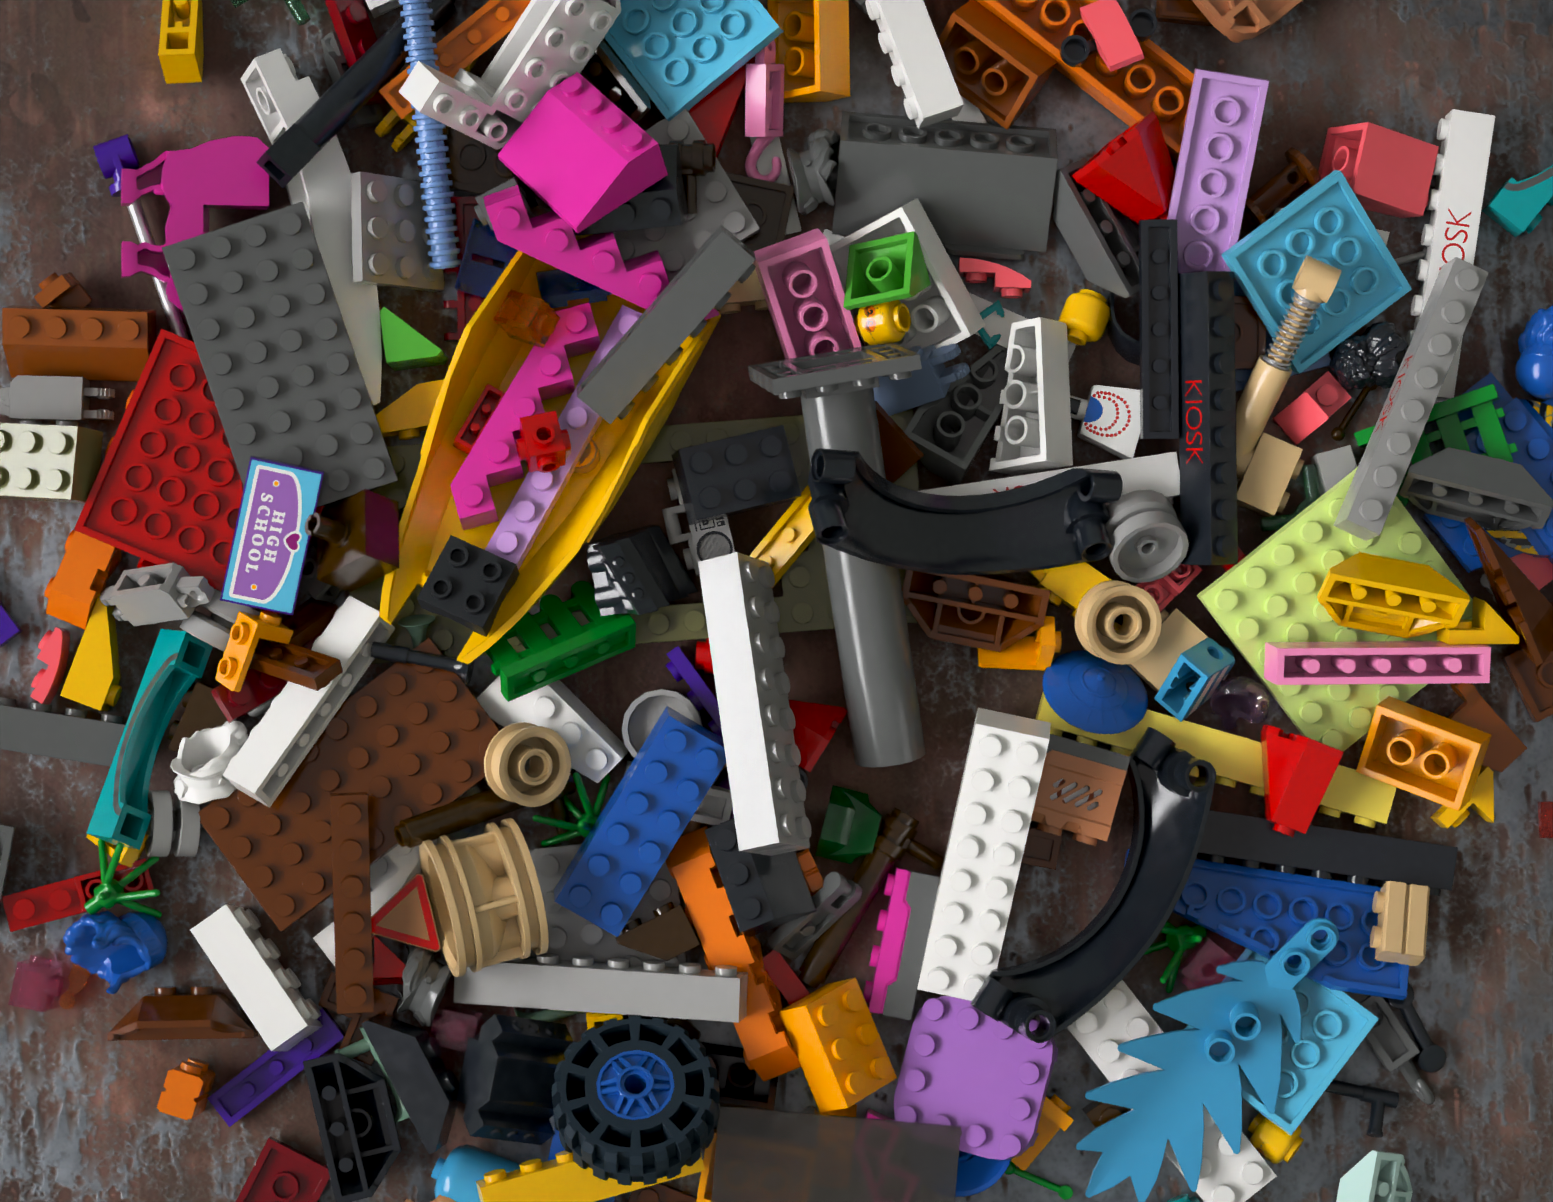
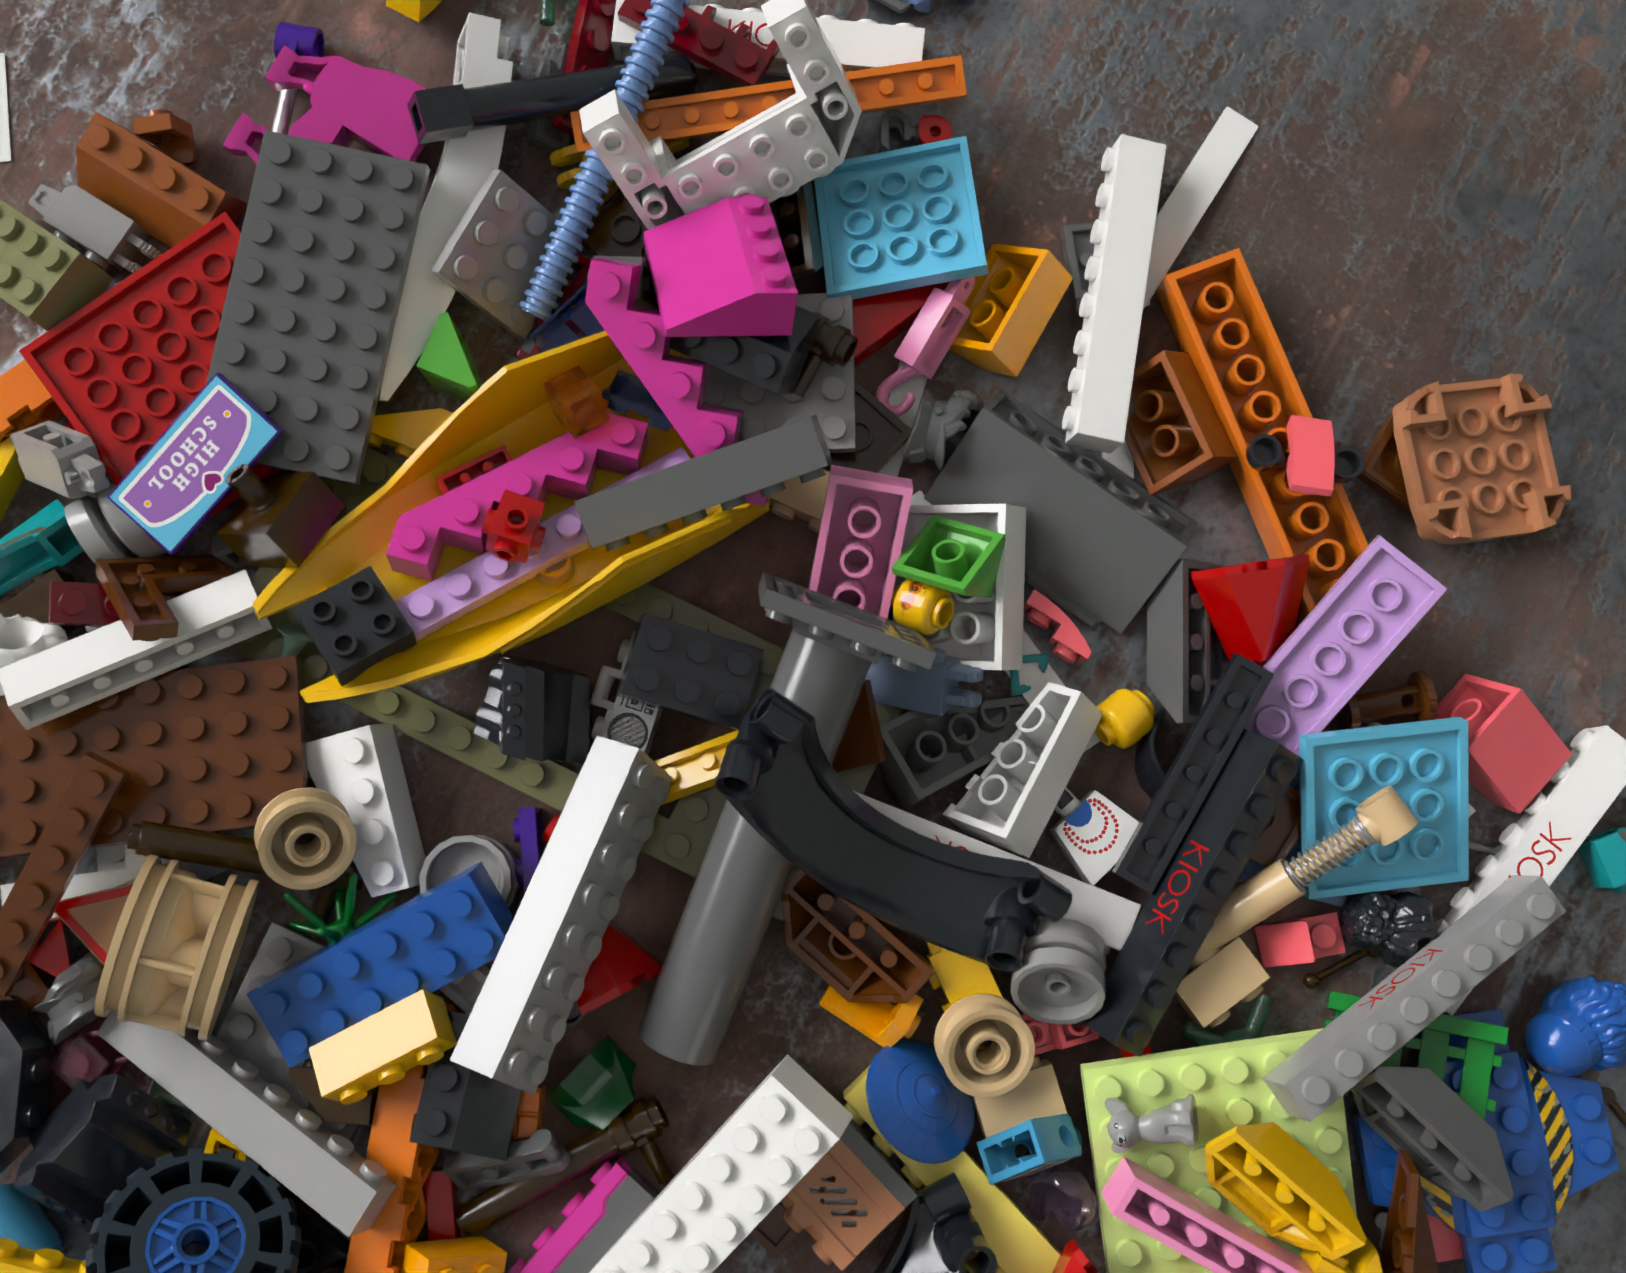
camera: 30 degrees right, 5 degrees down
light orange bracket [215,611,293,692] -> none
black piece [370,641,475,687] -> none
green fence [485,581,636,702] -> none
light grey brick [1310,445,1357,496] -> none
none -> brick [309,989,457,1104]
none -> light grey animal [1105,1094,1199,1153]

